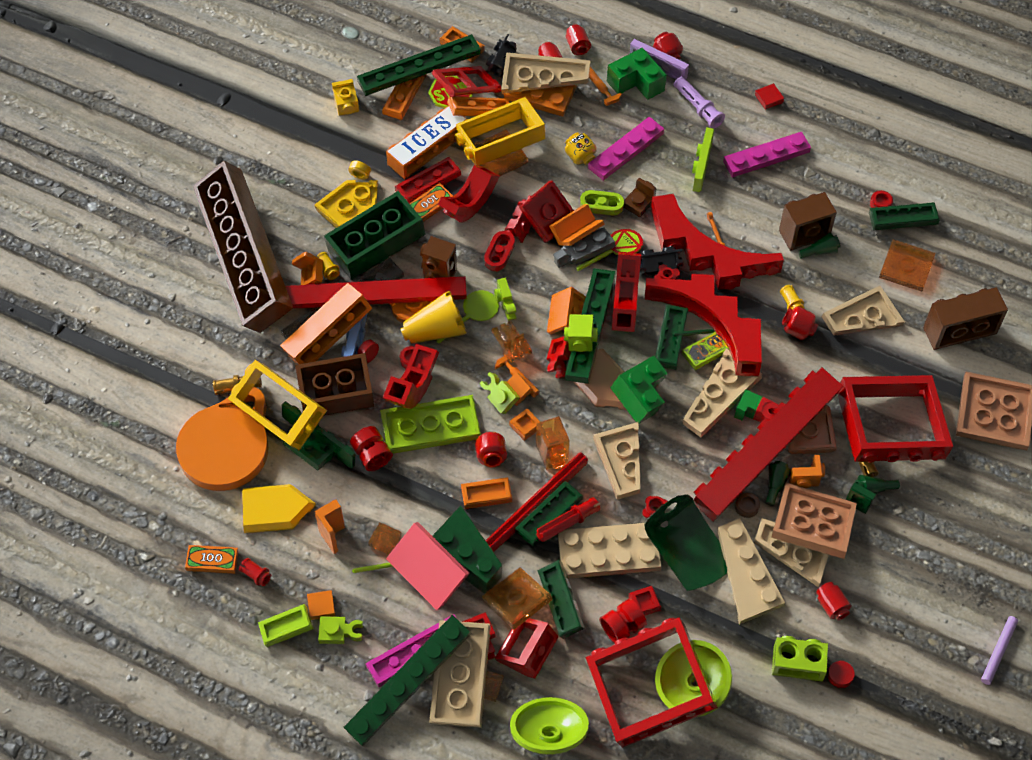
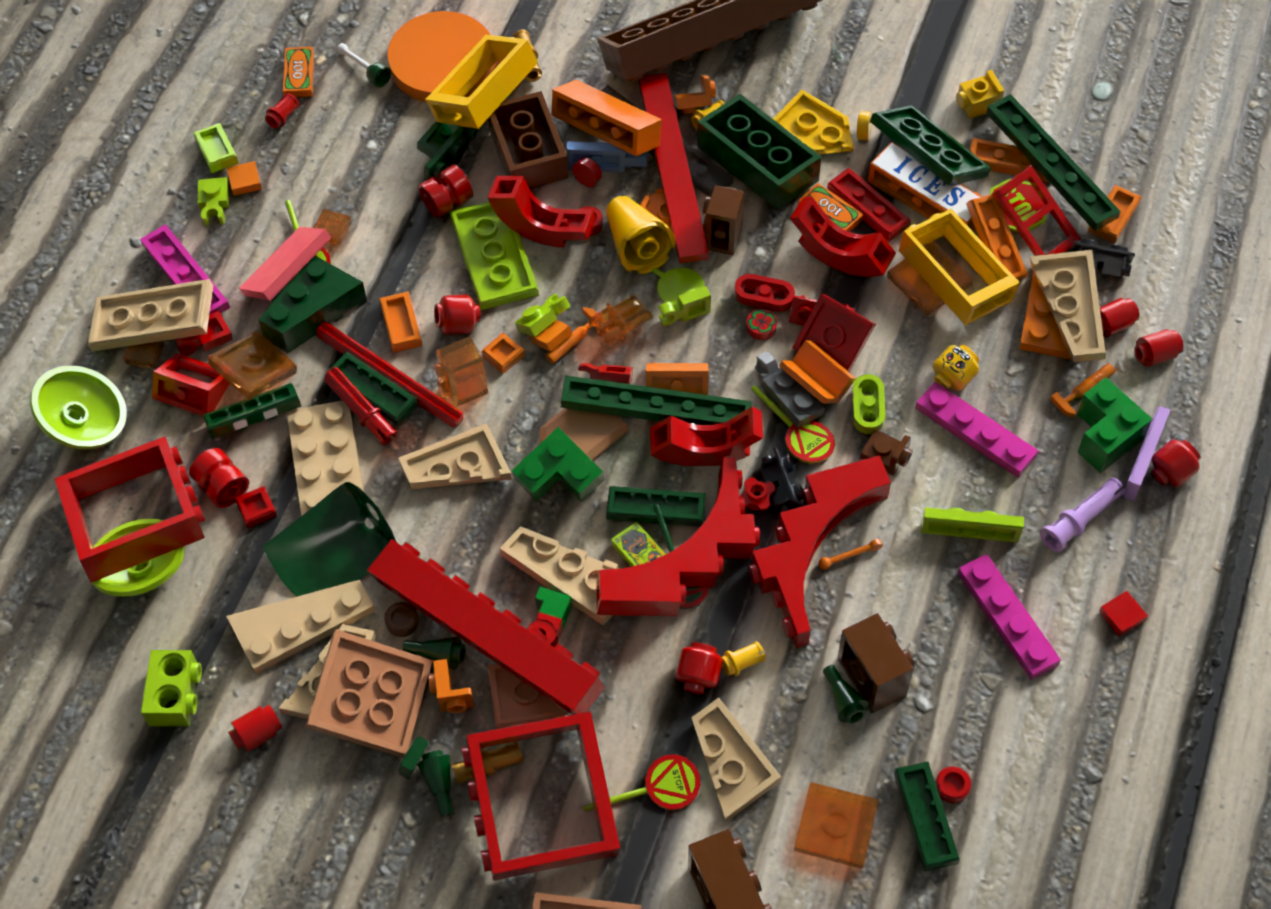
camera: 85 degrees right, 0 degrees up
yellow tile [242,484,316,534] -> none
orange panel [315,499,345,554] -> none
dark green plate [343,615,471,746] -> none
lime brick [564,314,598,352] -> none
red plate [642,496,668,518] -> none
red tile [828,661,855,688] -> none
none -> dark green hinge [337,43,391,88]
none -> piece [583,754,701,812]
none -> red tile [746,309,777,340]
none -> dark green tile [869,105,991,186]

